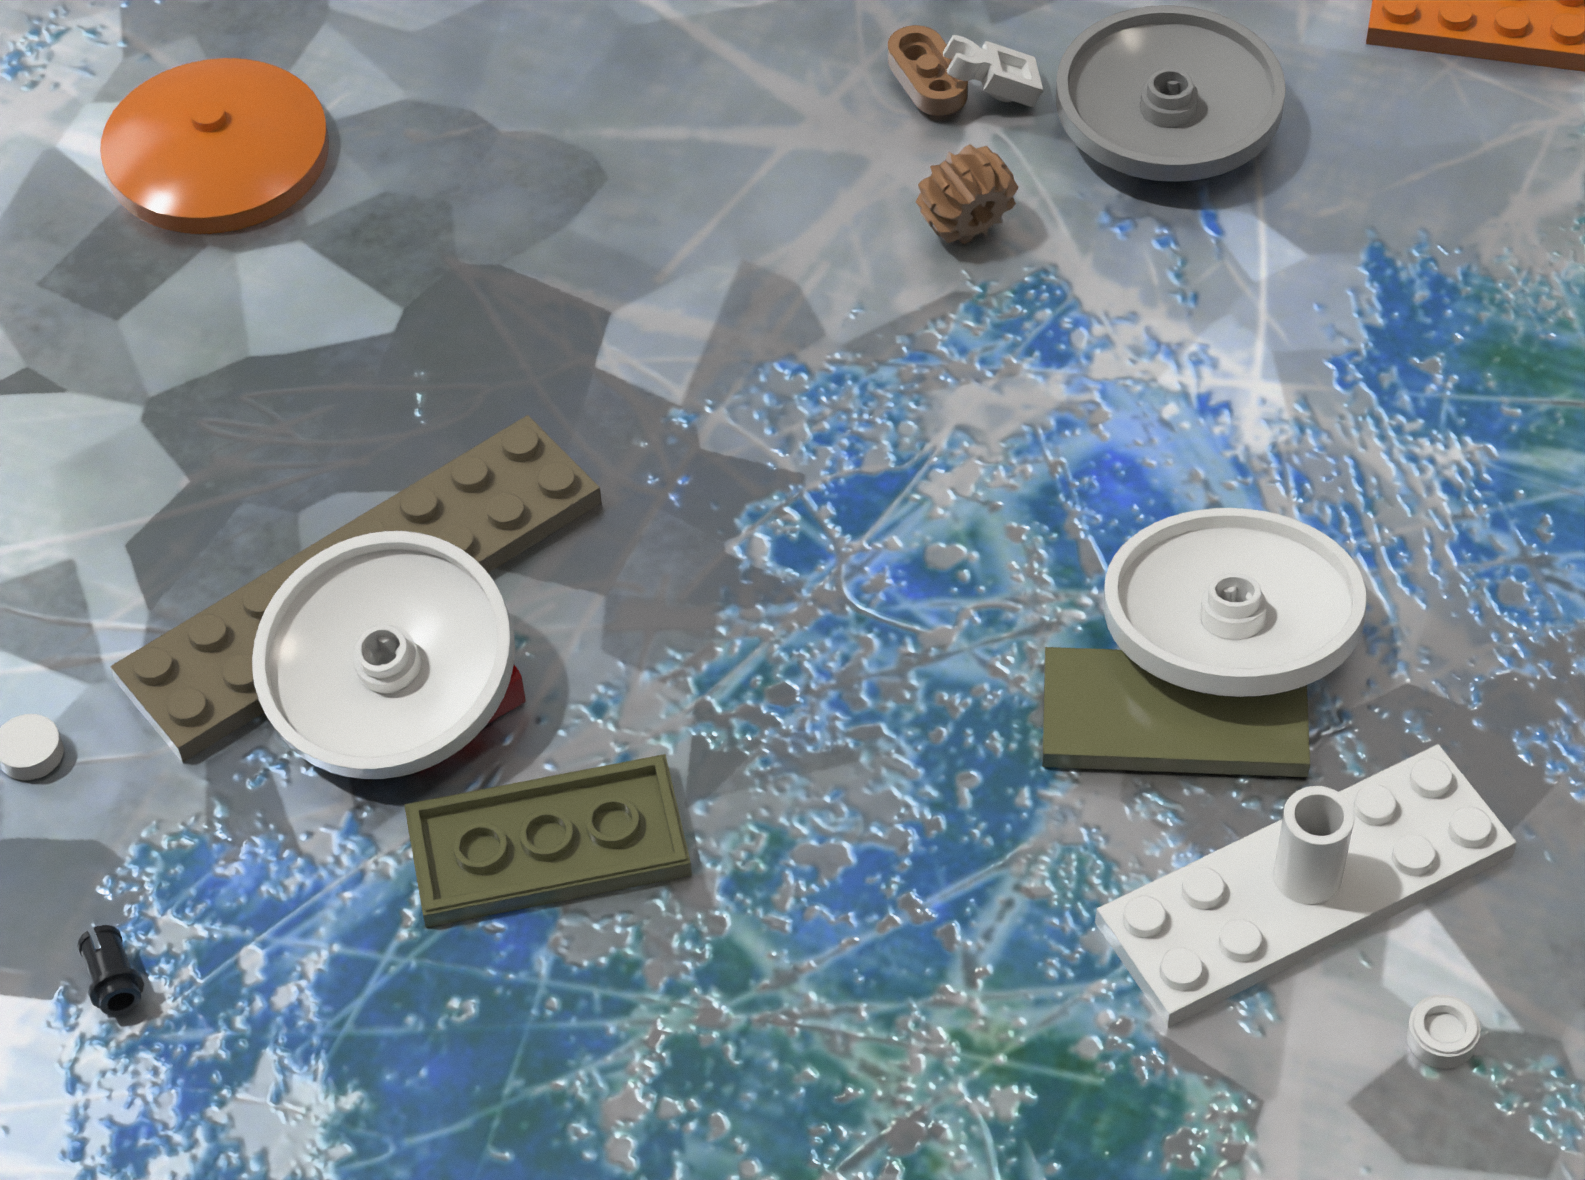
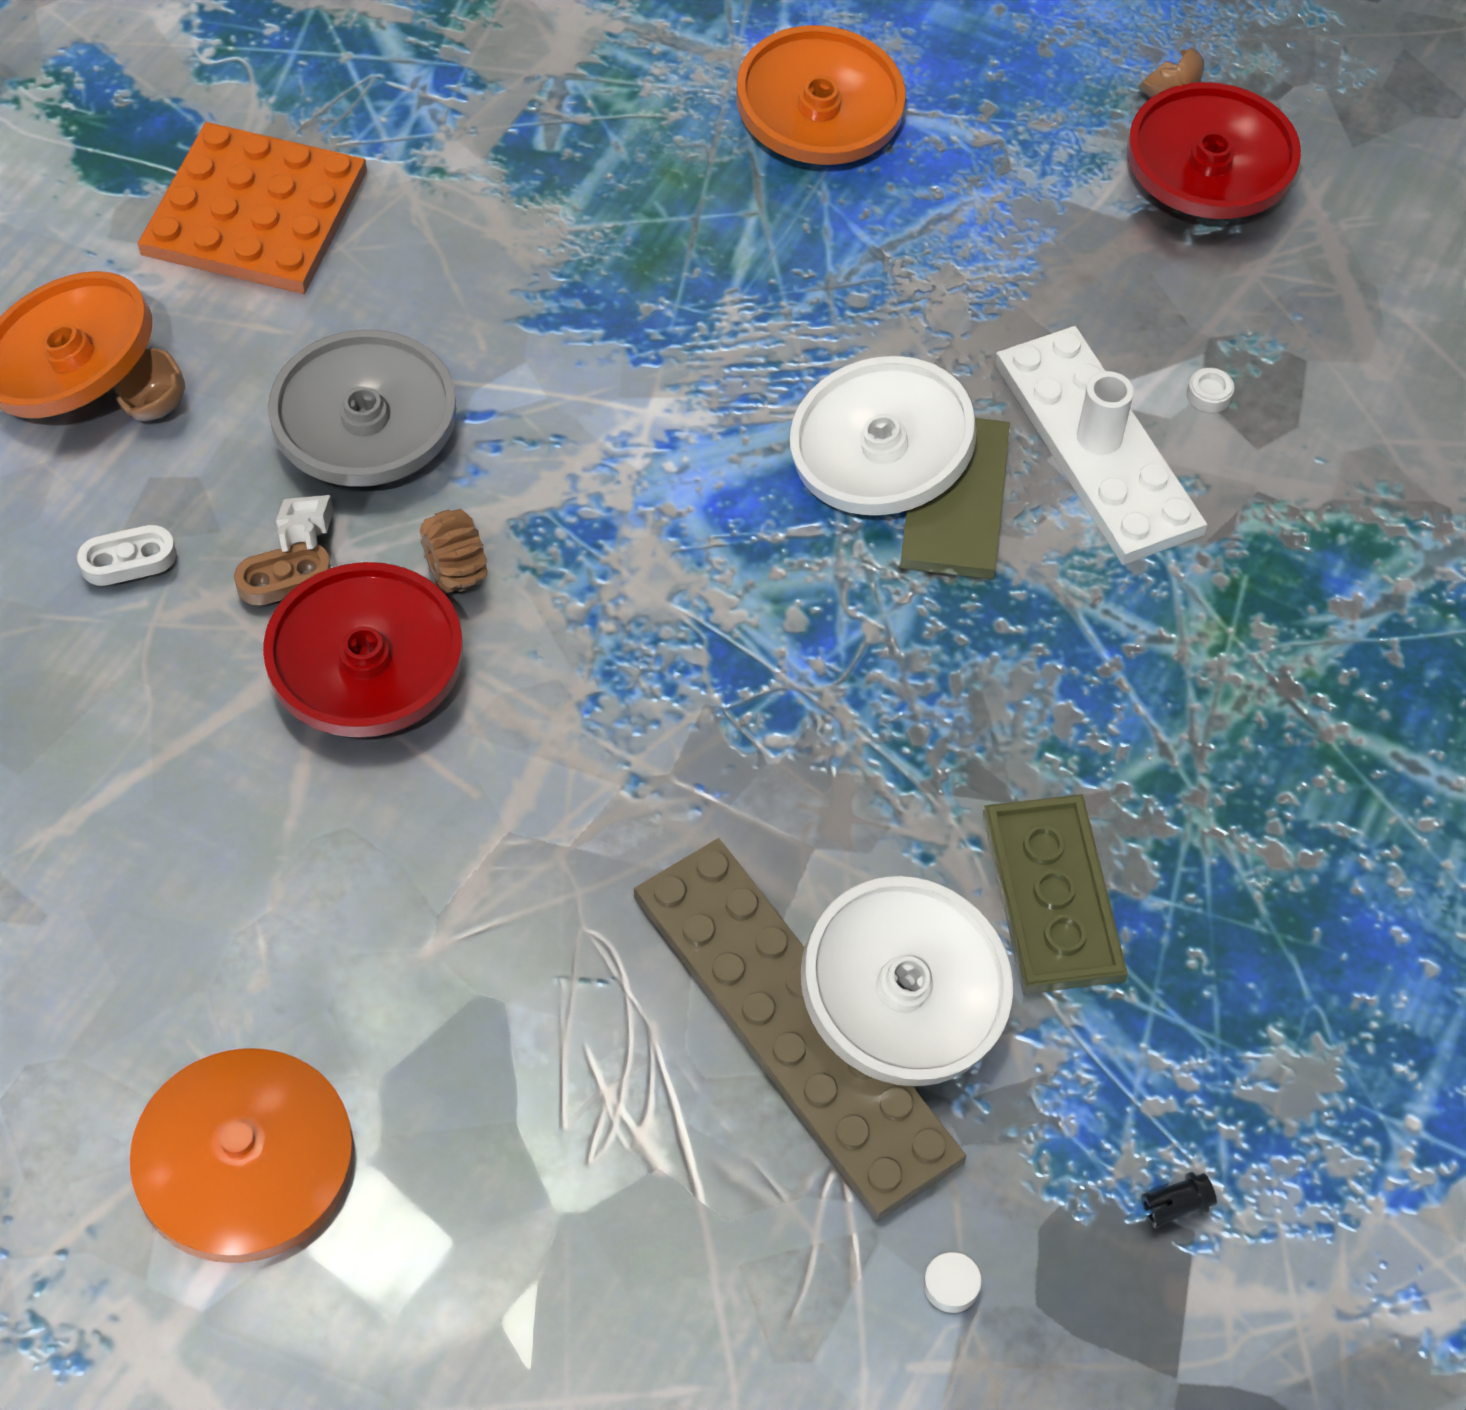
camera: 90 degrees left, 5 degrees up
none -> red dish [263,562,463,737]

